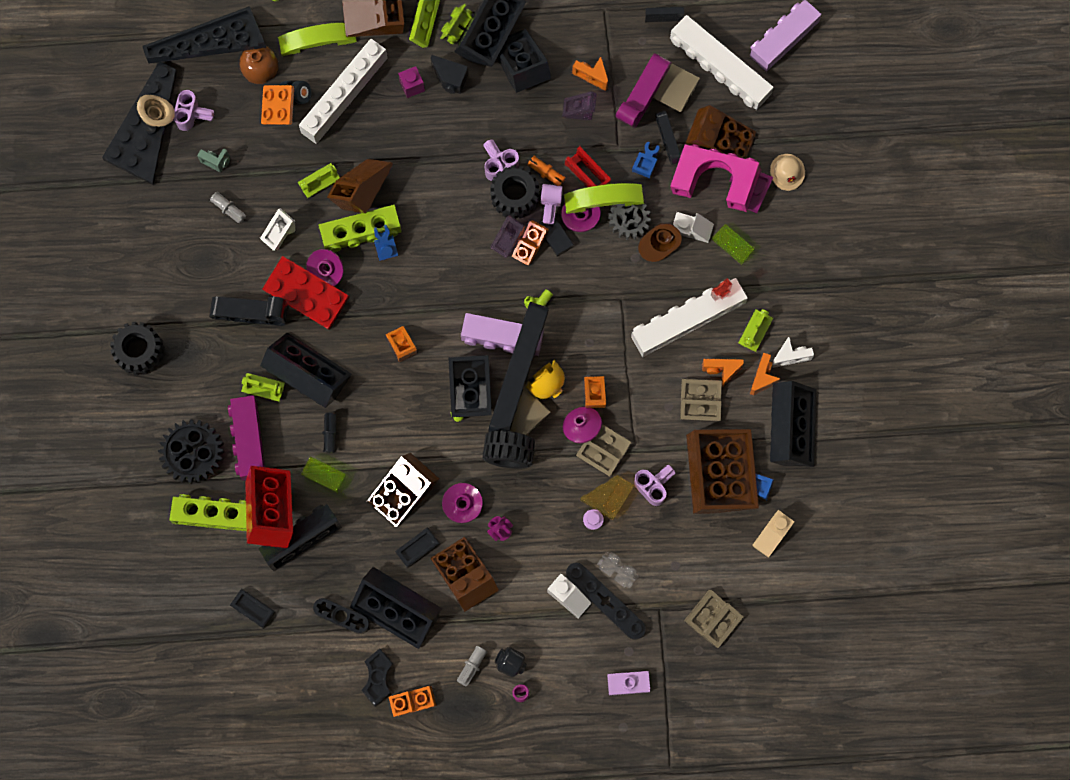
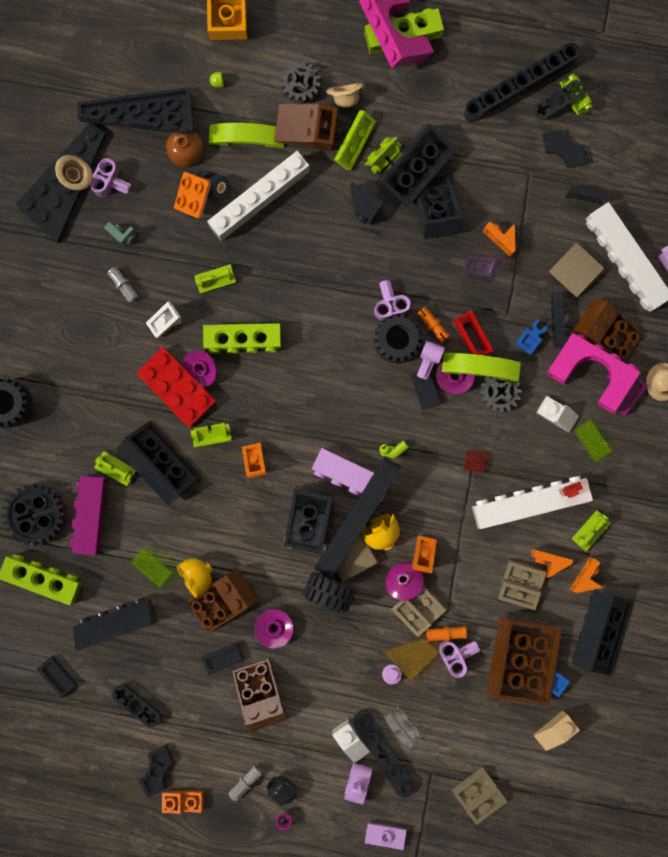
camera: 15 degrees right, 10 degrees up
black beam [209,296,288,326] -> none
red brick [245,466,293,548] -> none
black axle [322,412,338,453] -> none
reddish brown slope [327,159,393,214] -> none
black slope [350,567,442,649] -> none
blue plate [374,225,398,261] -> none
magenta brick [398,66,425,98] -> none
magenta gear [487,516,513,541] -> none
clear purple slope [490,215,525,258] -> none
orange slope [512,220,549,266] -> none
magenta beam [616,53,672,128] -> none
reddish brown piece [638,223,682,262] -> none
white slope [772,337,814,368] -> none
none -> yellow cylinder [177,558,213,598]
none -> lime hinge [191,422,232,448]
none -> lavender beam [344,763,372,805]
none -> orange pin [426,626,467,642]
none -> clear red plate [464,451,486,473]

